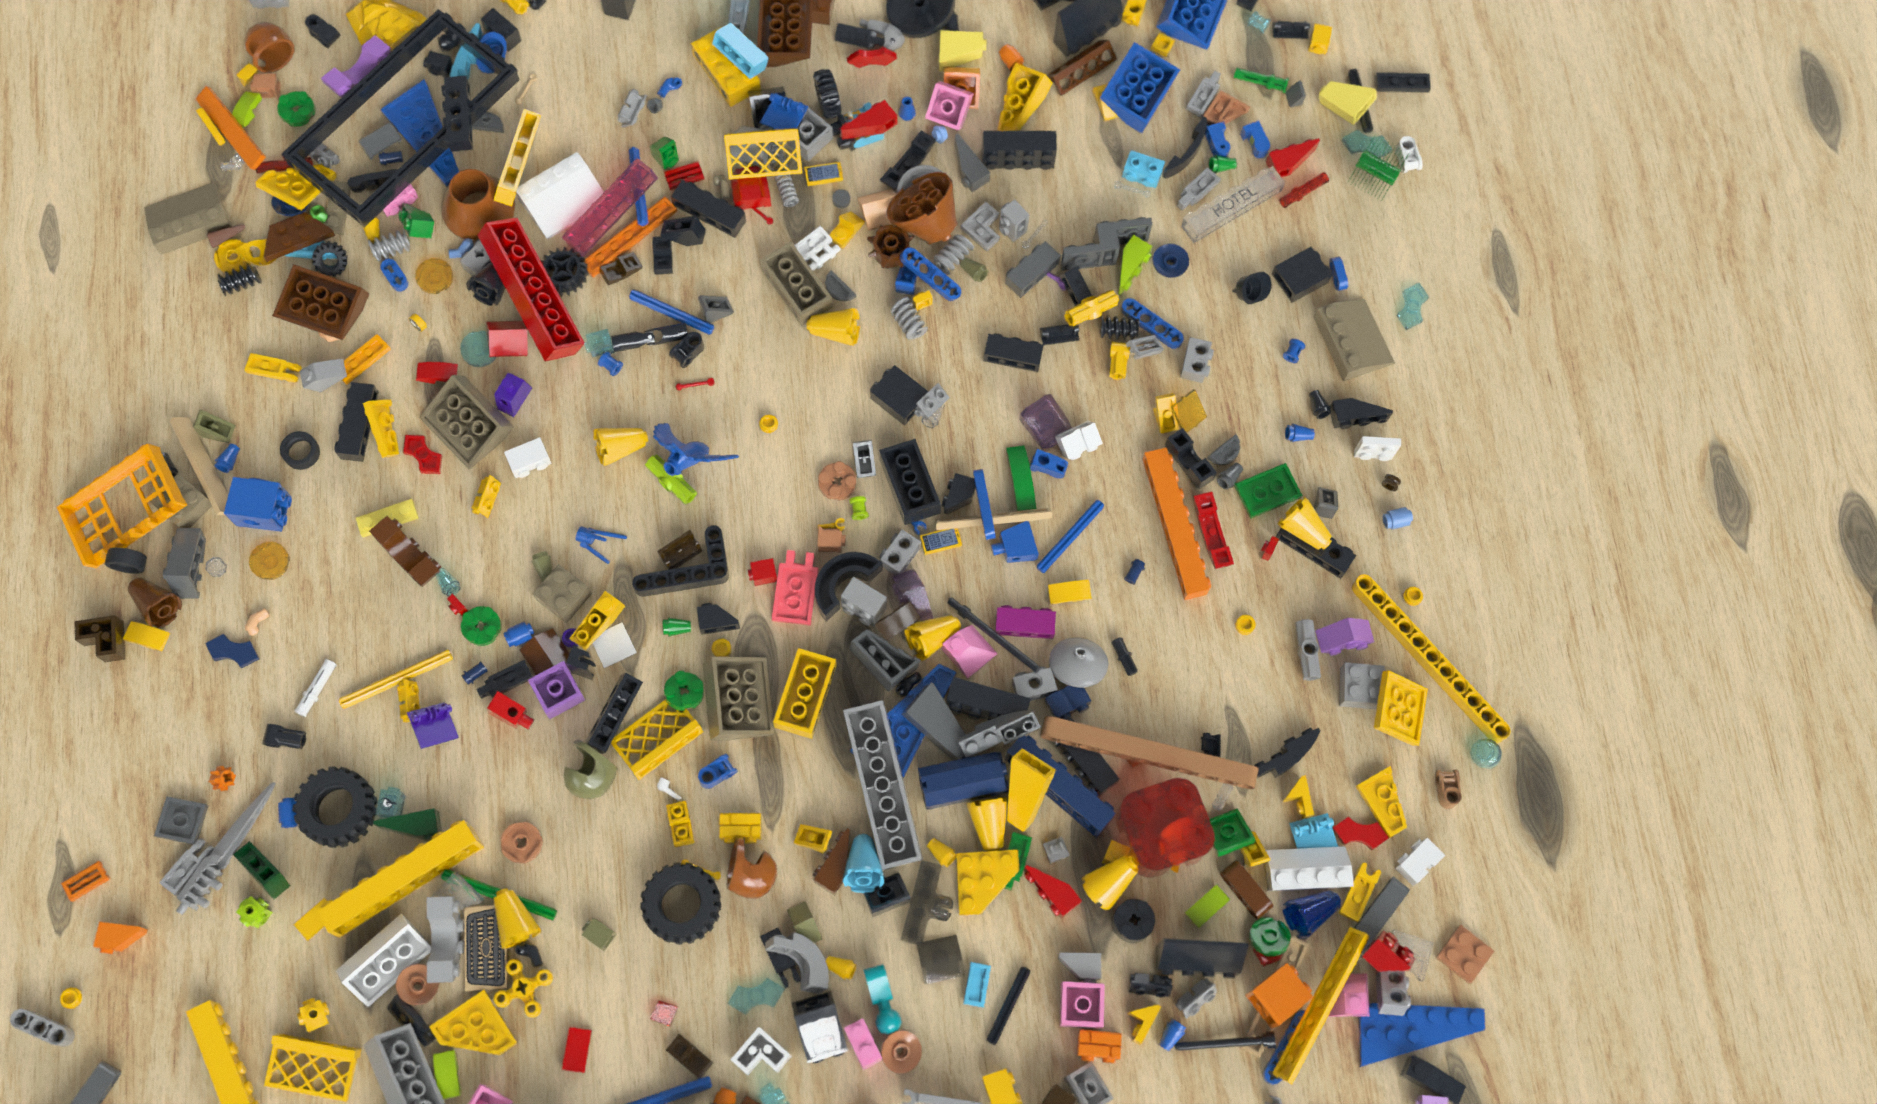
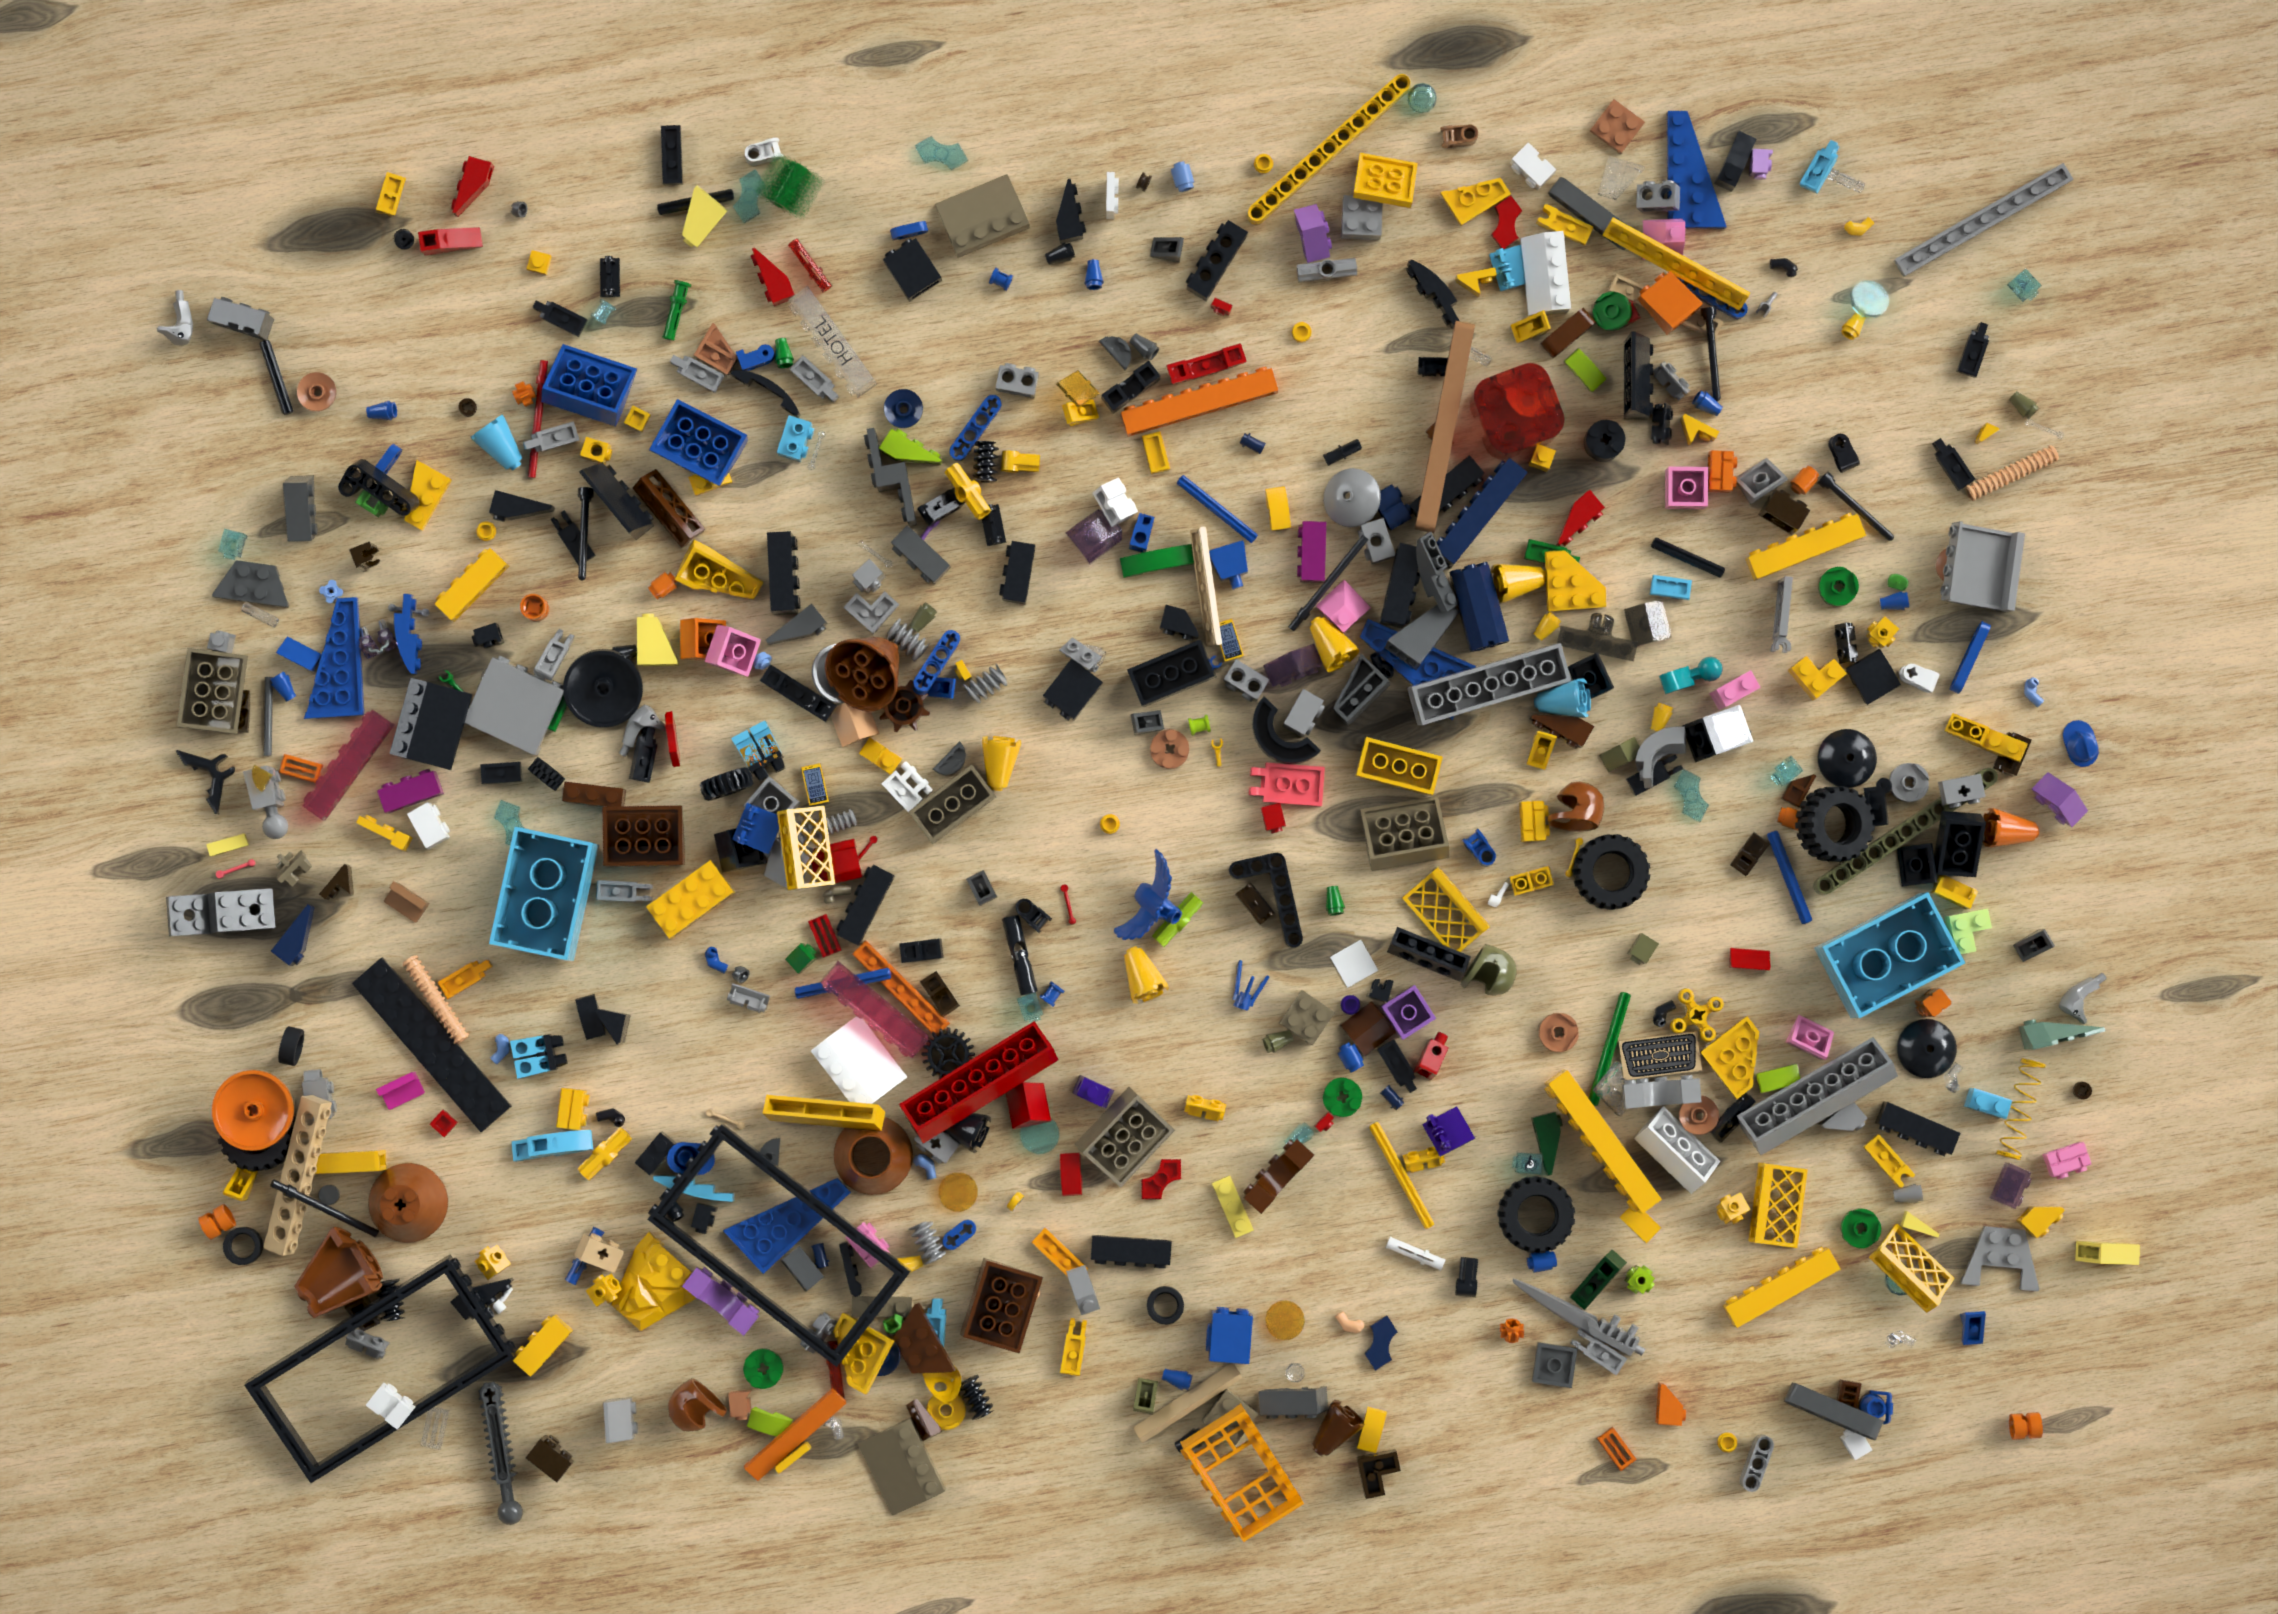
camera: 95 degrees left, 15 degrees up
black tyre [105,548,147,574] -> none
yellow slope [236,63,258,87] -> none
black piece [305,14,341,48] -> none
black tyre [312,241,348,277] -> none
yellow wing [363,399,399,458] -> none
green slope [399,203,435,238] -> none
black brick [441,76,473,152] -> none
yellow cone [493,888,542,949] -> none
white brick [504,437,552,478] -> none
yellow slope [569,591,625,650] -> none
blue axle [629,289,714,335] -> none
clear red slope [650,1000,678,1027] -> none
black slope [660,216,706,246] -> none
green plate [664,671,704,711] -> none
black slope [697,603,740,635] -> none
yellow tile [711,638,732,657] -> none
medium azure brick [712,23,769,79] -> none
white brick [731,1027,792,1075] -> none
nougat window [818,526,846,553] -> none
dark grey tile [832,189,851,209] -> none
red slope [840,99,898,139] -> none
dark brown slope [875,601,921,640] -> none
nougat dish [881,1030,922,1074] -> none
blue cone [898,97,916,121] -> none
blue beam [973,469,996,540] -> none
yellow slope [1007,748,1056,832] -> none
light grey tile [1043,837,1070,864] -> none
light grey slope [1058,953,1101,983] -> none
yellow cone [1082,855,1139,910] -> none
light grey tile [1126,335,1164,360] -> none
green plate [1201,808,1256,857] -> none
black piece [1232,272,1272,305] -> none
green tile [1234,463,1303,519] -> none
blue leg [1240,121,1270,159] -> none
yellow cone [1277,496,1332,549] -> none
clear blue cone [1282,890,1341,940] -> none
dark grey slope [1285,80,1306,107] -> none
yellow brick [1308,24,1332,55] -> none
red slope [1362,930,1416,971] -> none
none -> yellow tile [1141,431,1170,475]

